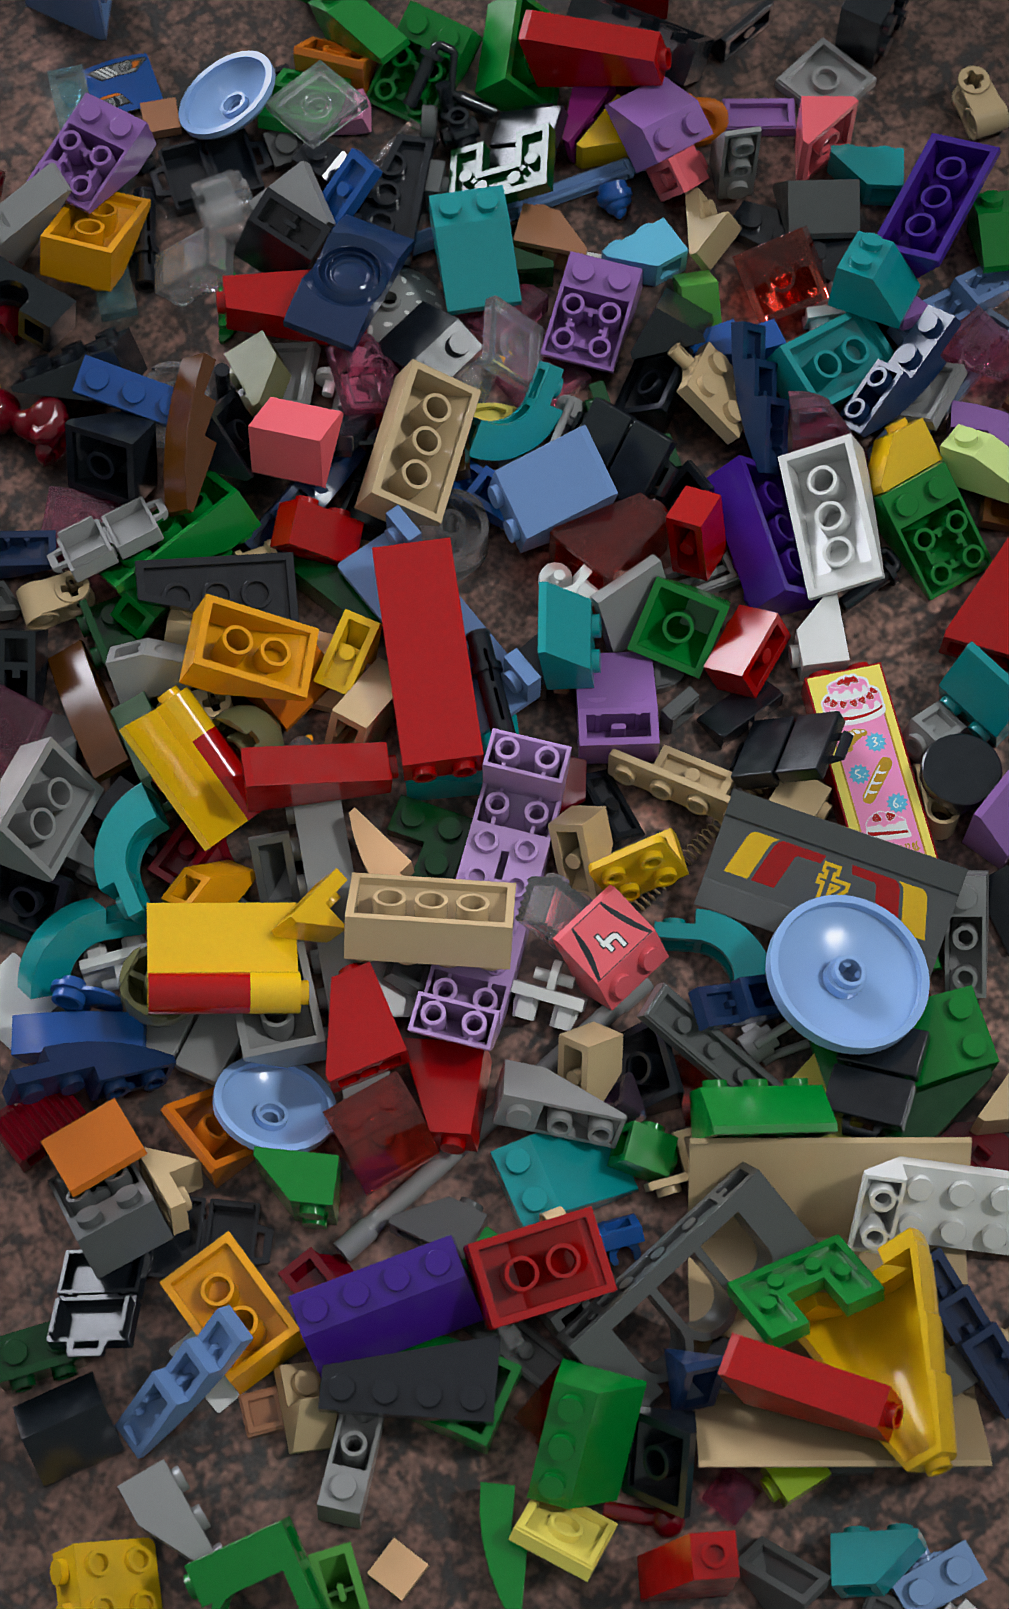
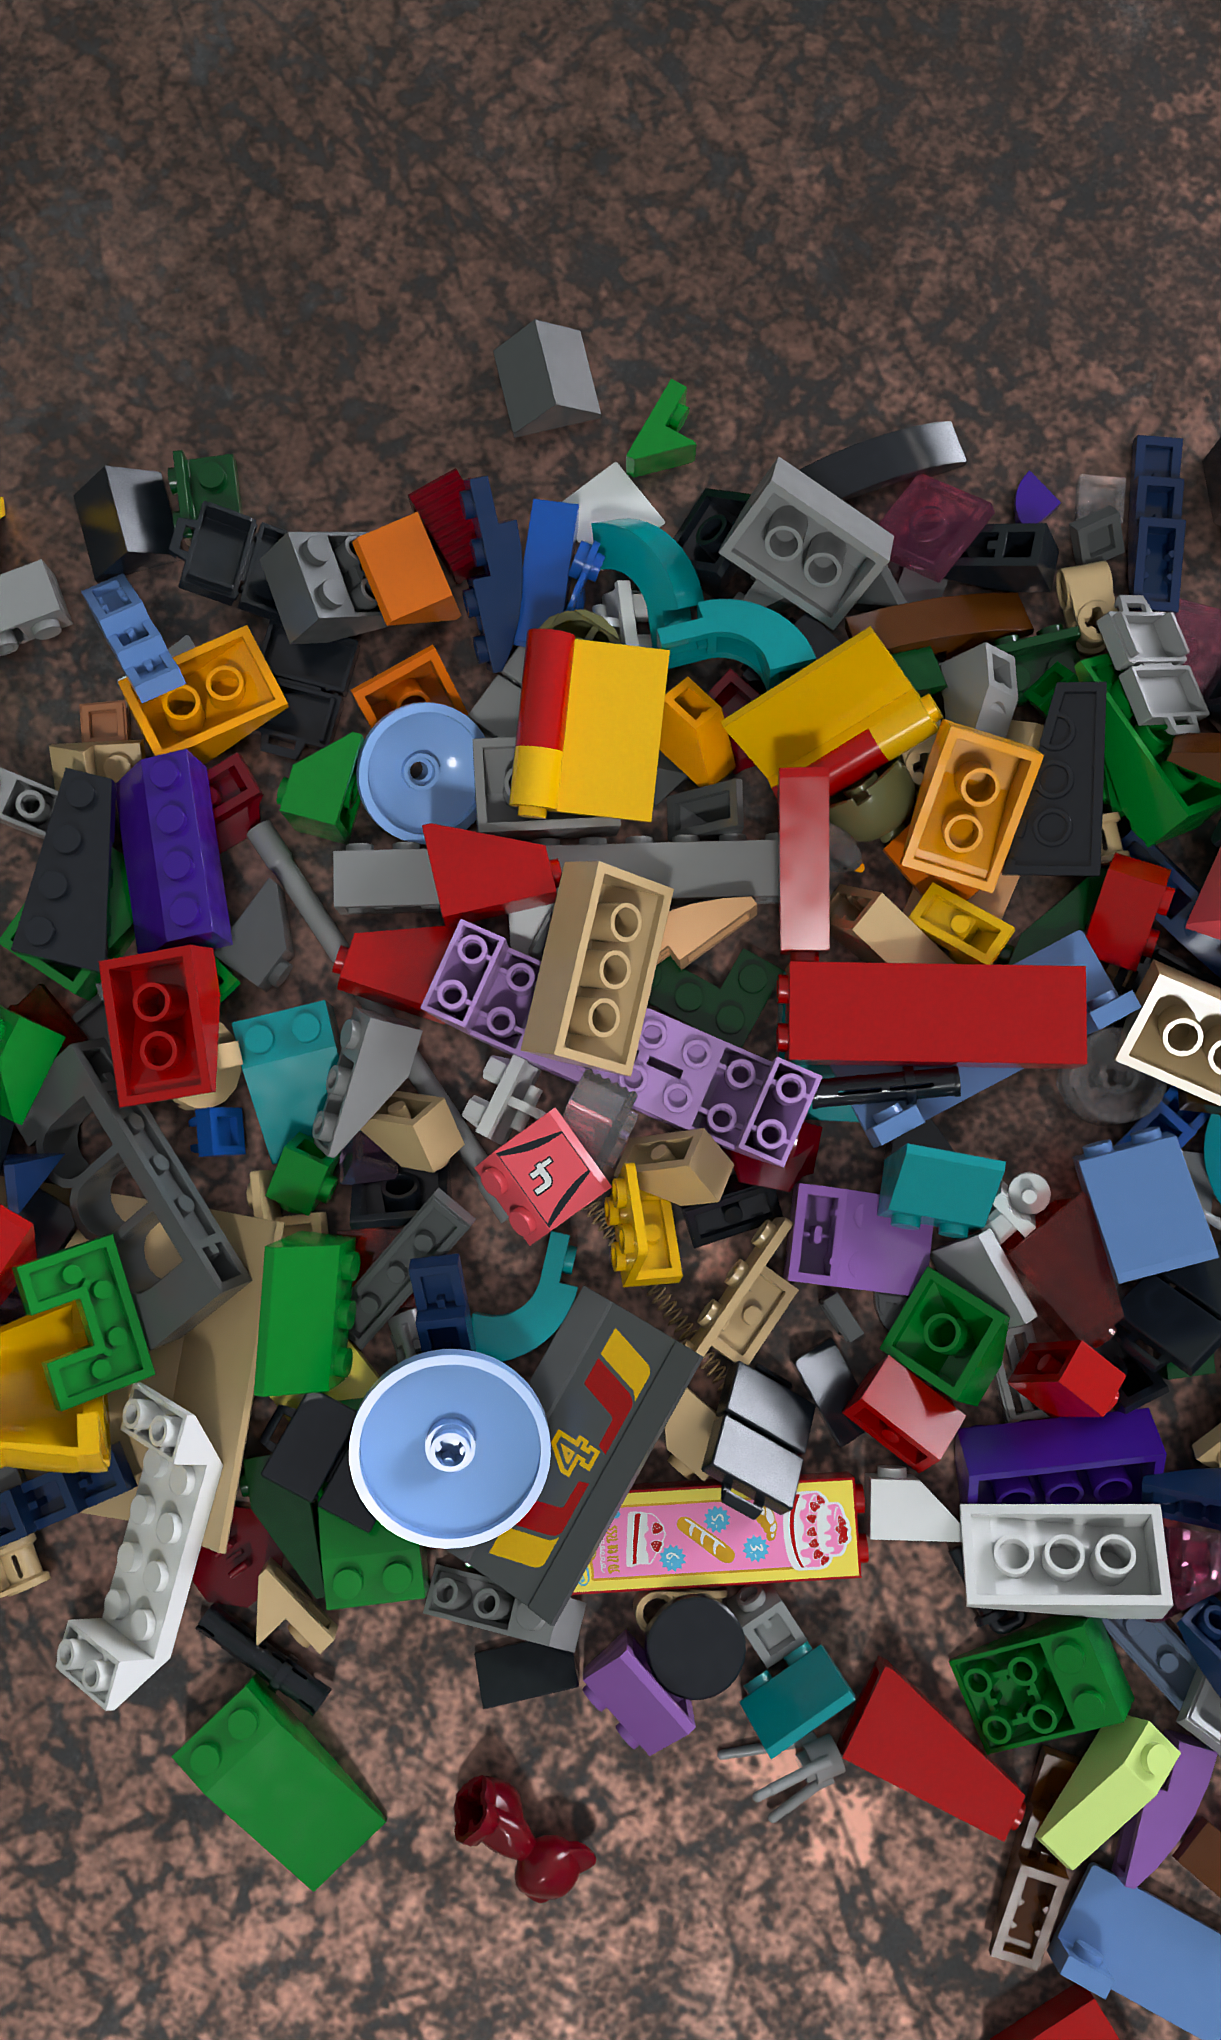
camera: 100 degrees right, 15 degrees up
tan slope [138,1147,203,1235] -> none
yellow slope [271,868,348,943] -> none
clear red slope [323,1070,440,1196] -> none
yellow slope [868,417,943,496] -> none

